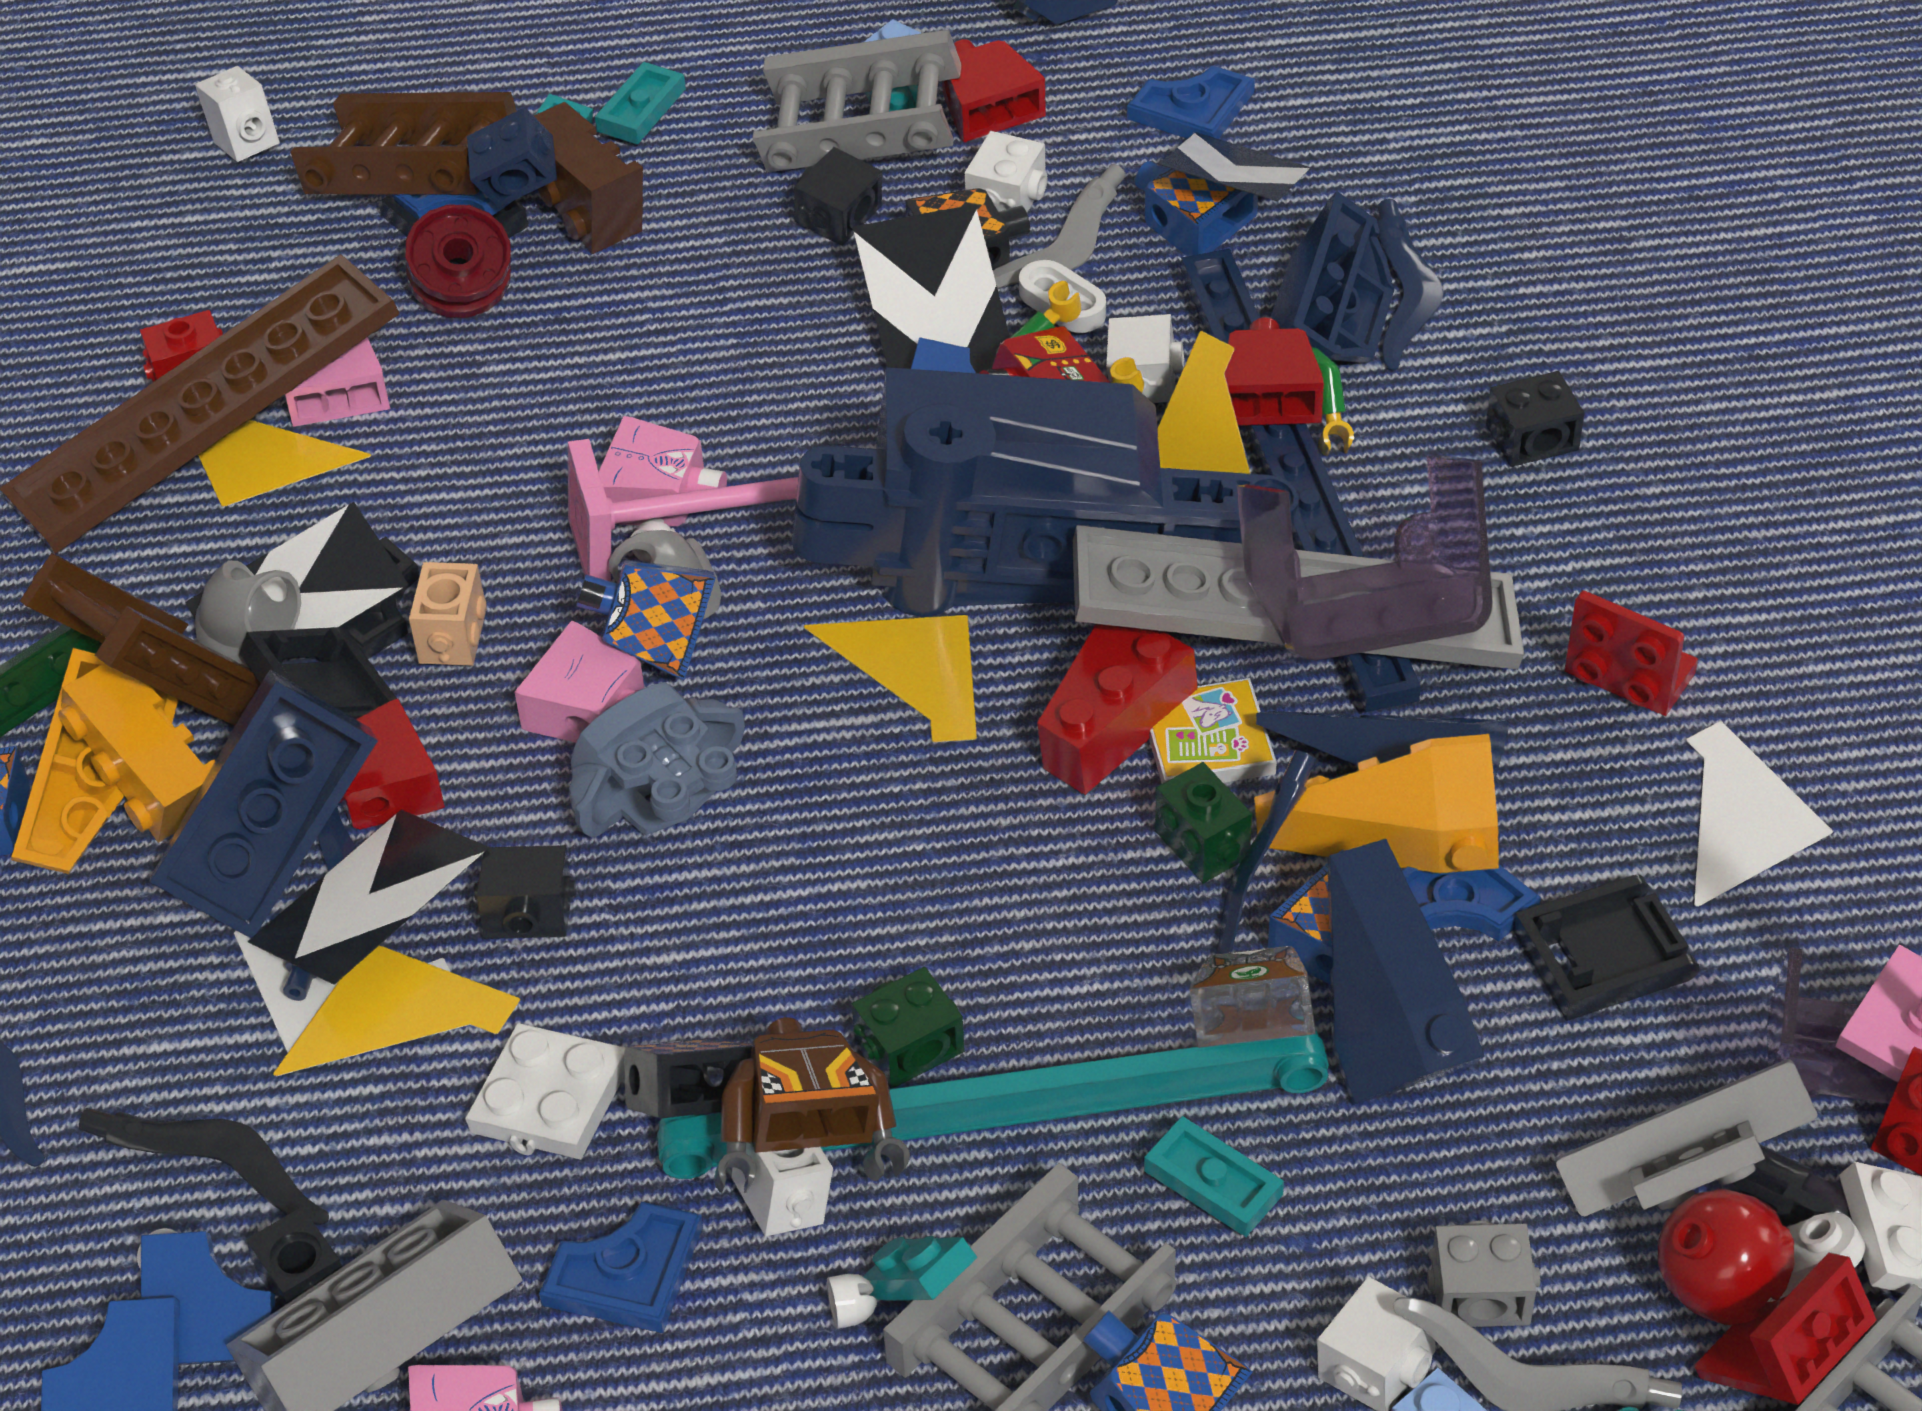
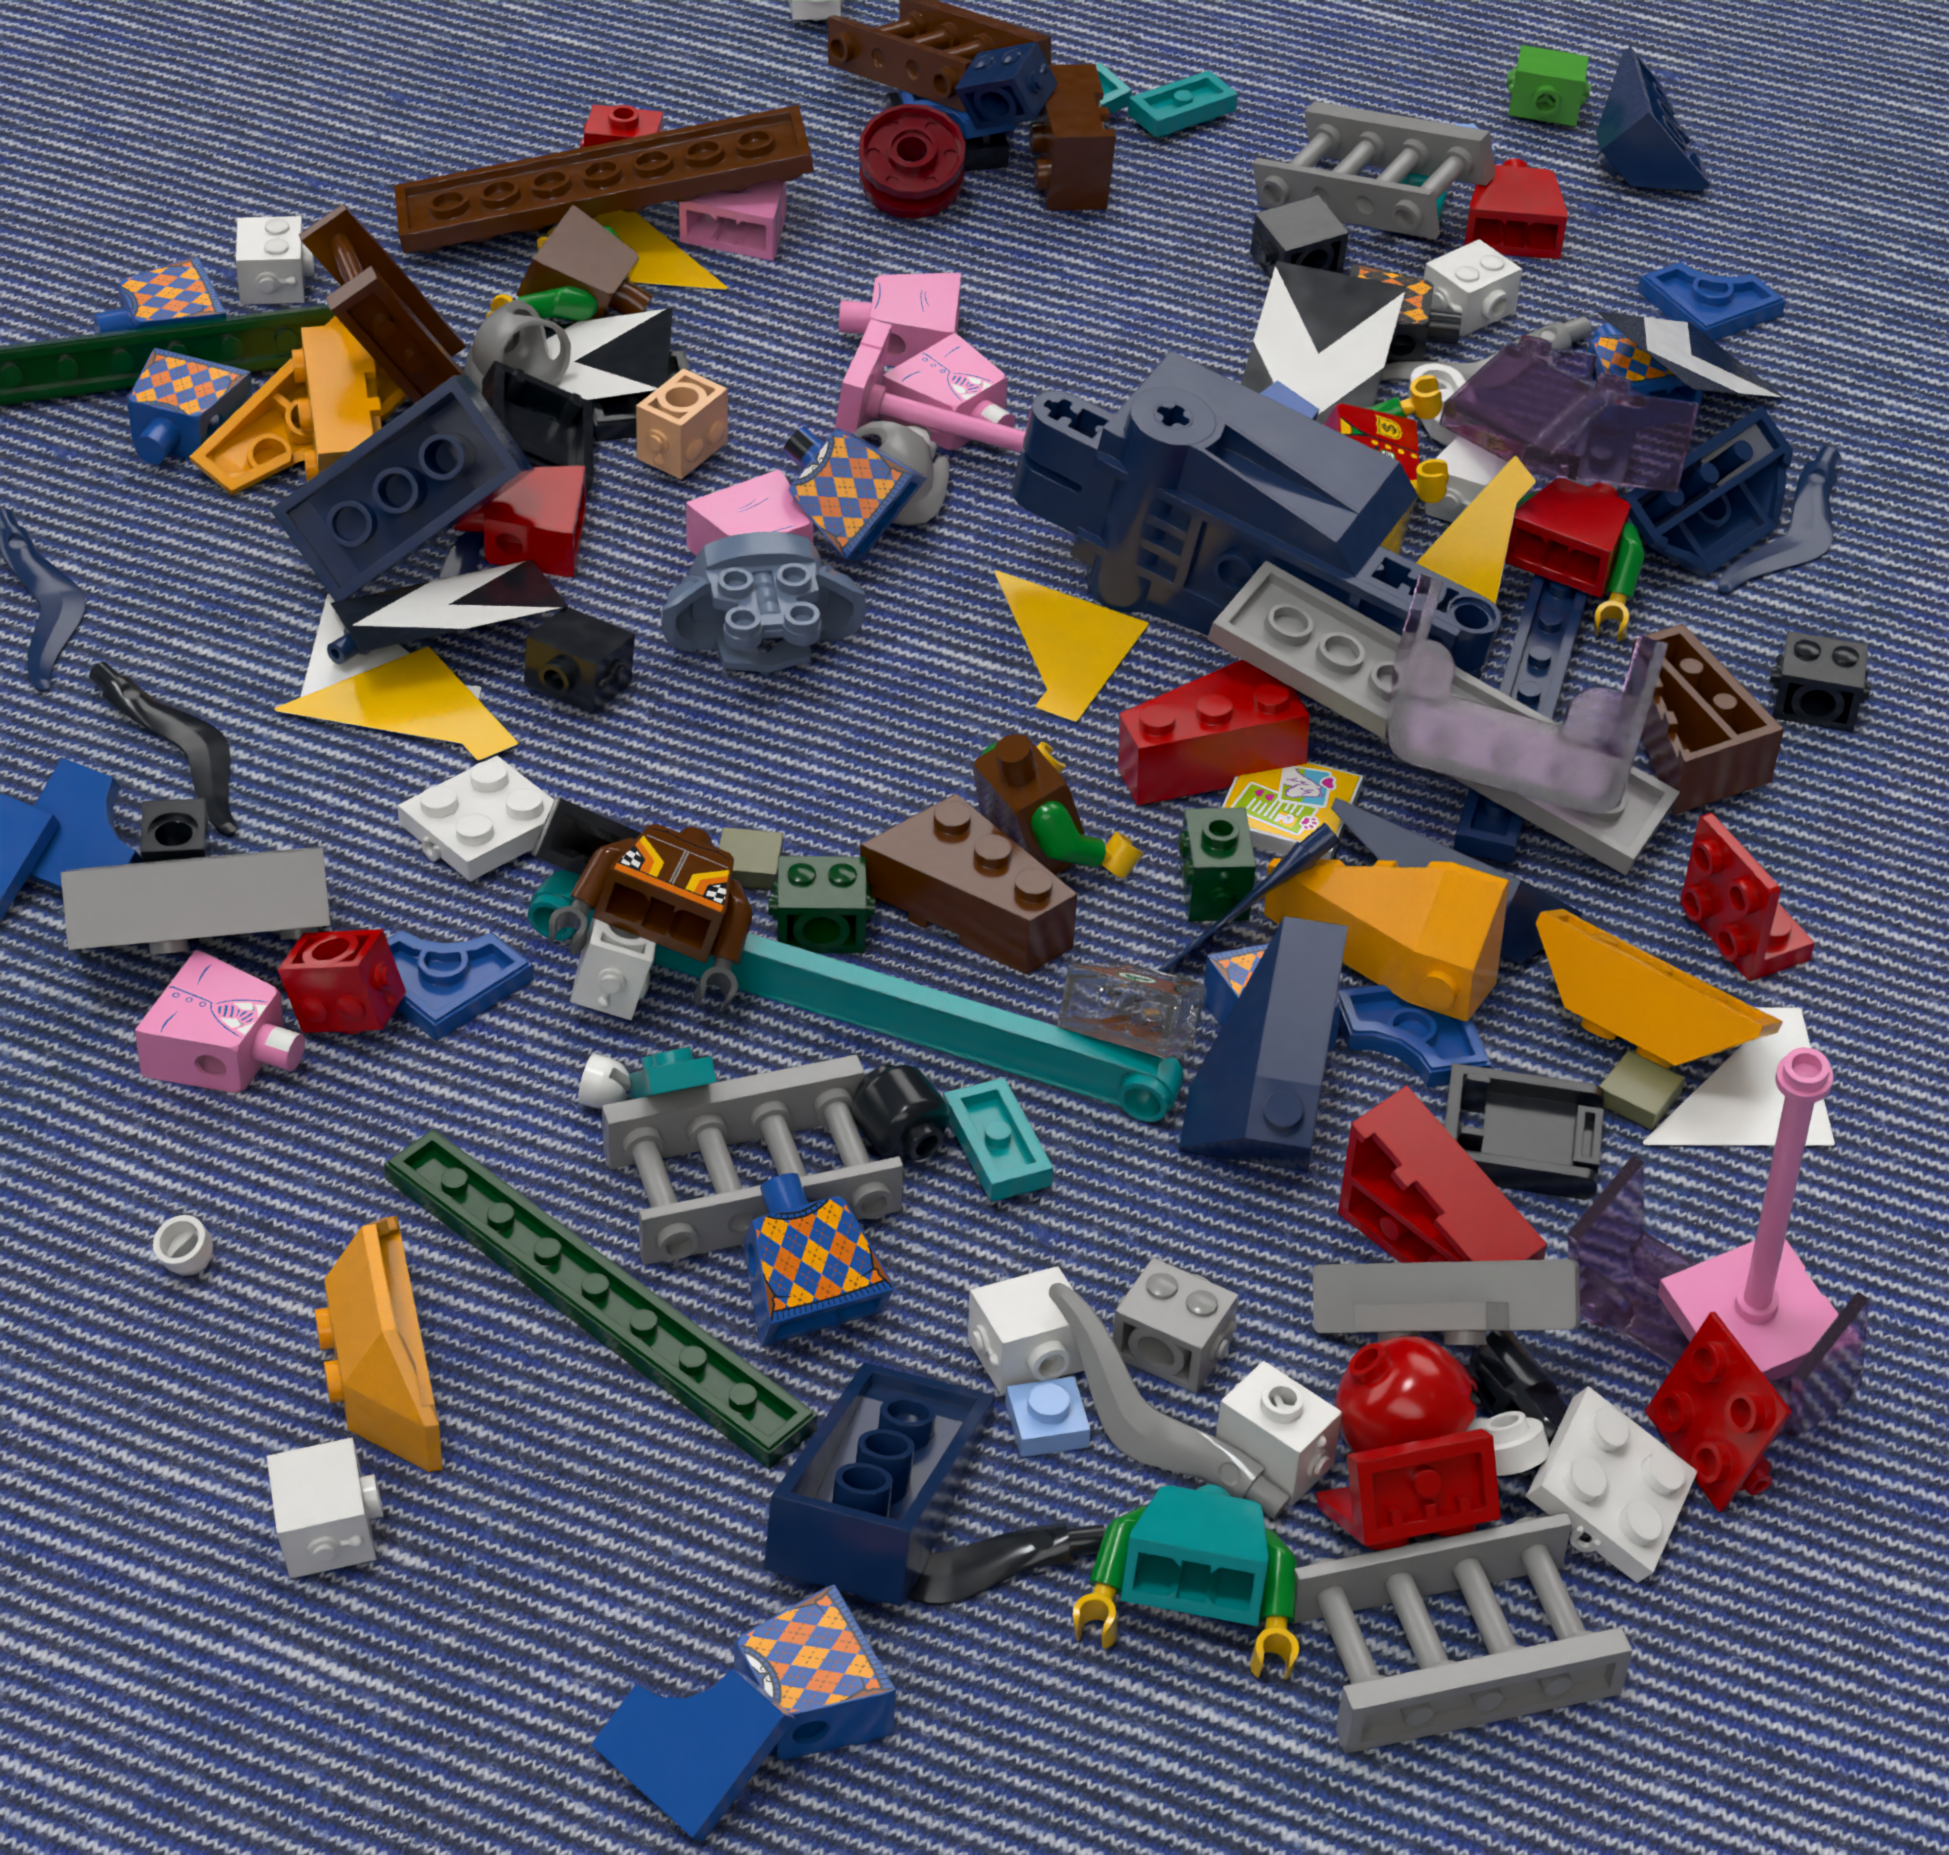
camera: 25 degrees right, 5 degrees down
none -> red head [278,929,406,1034]
none -> reddish brown torso [485,205,654,322]
none -> tile [719,827,783,890]
none -> bright pink torso [839,273,961,367]
none -> black head [852,1064,950,1162]
none -> reddish brown wedge [860,793,1078,975]
none -> reddish brown torso [972,734,1144,878]
none -> white head [1216,1360,1342,1507]
none -> red wedge [1338,1085,1547,1263]
none -> clear purple windscreen [1439,335,1699,492]
none -> light orange wedge [1536,909,1783,1069]
none -> olive tile [1600,1050,1685,1130]
none -> reddish brown wedge [1624,624,1784,815]

